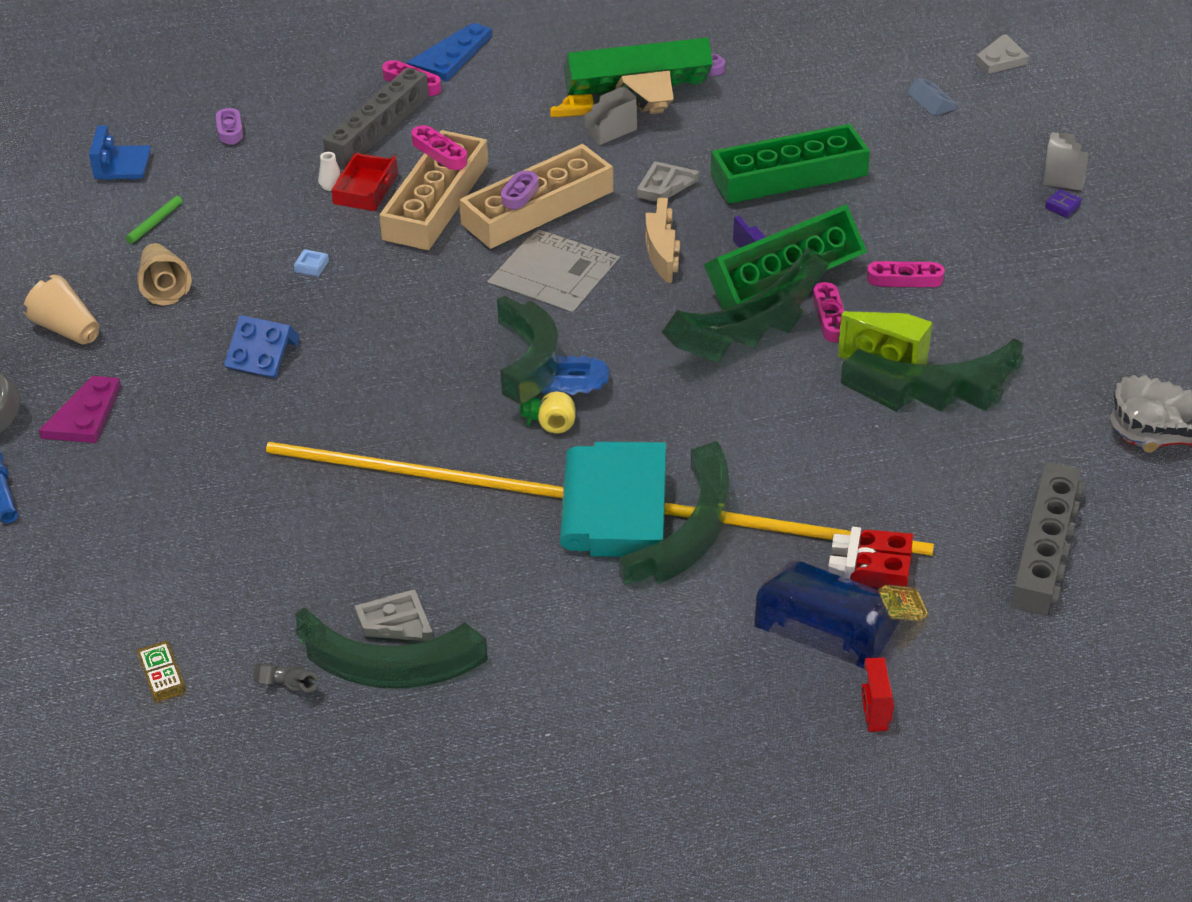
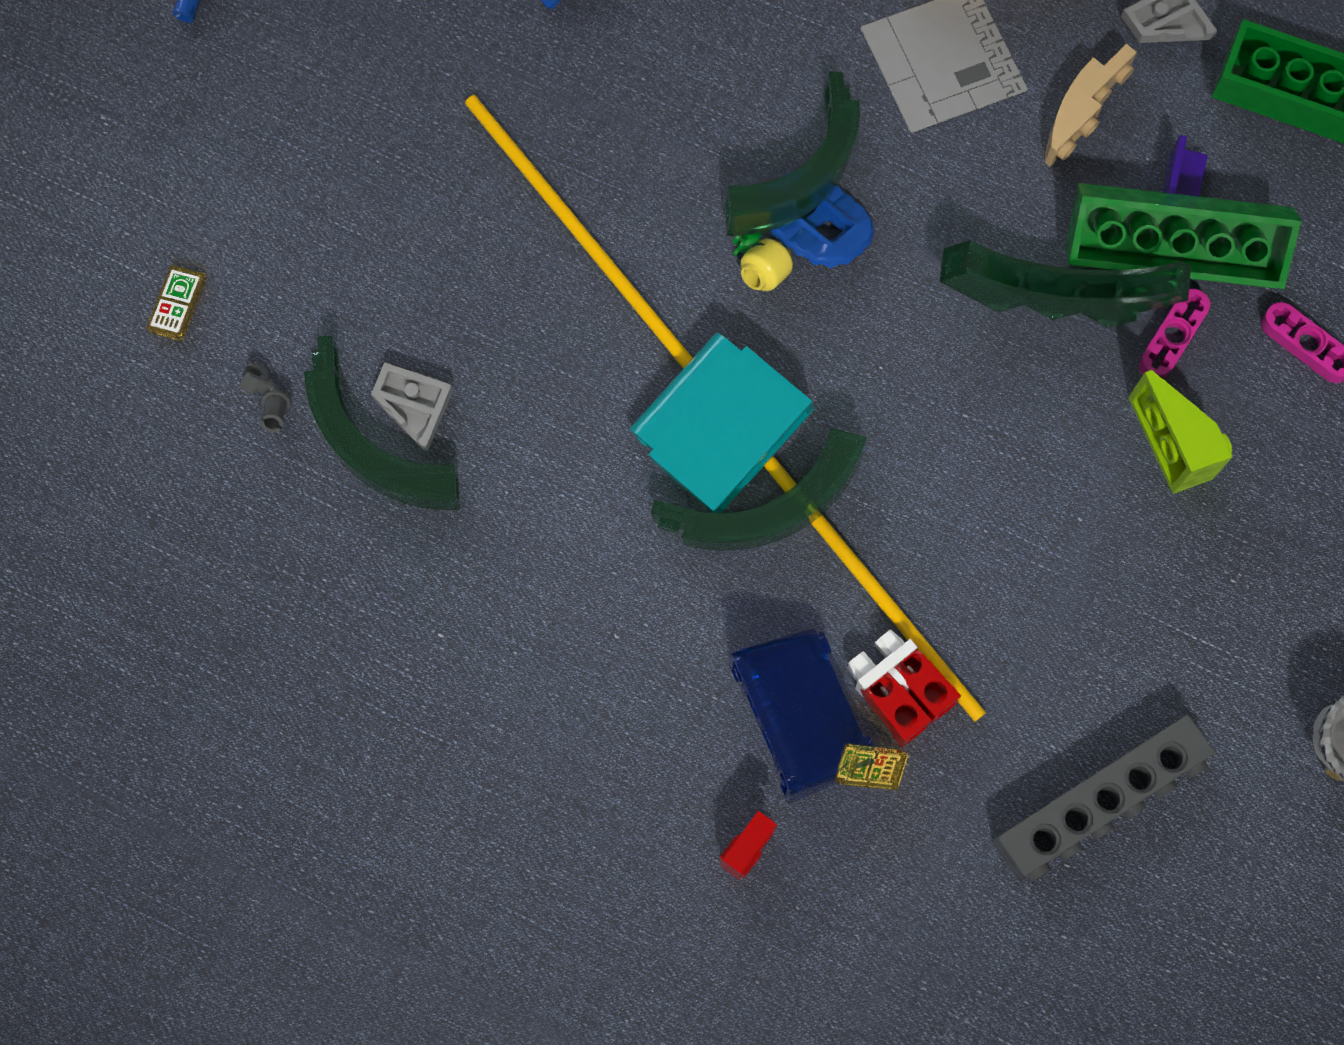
camera: 40 degrees right, 30 degrees up
clear green arch [841,338,1024,412] -> none

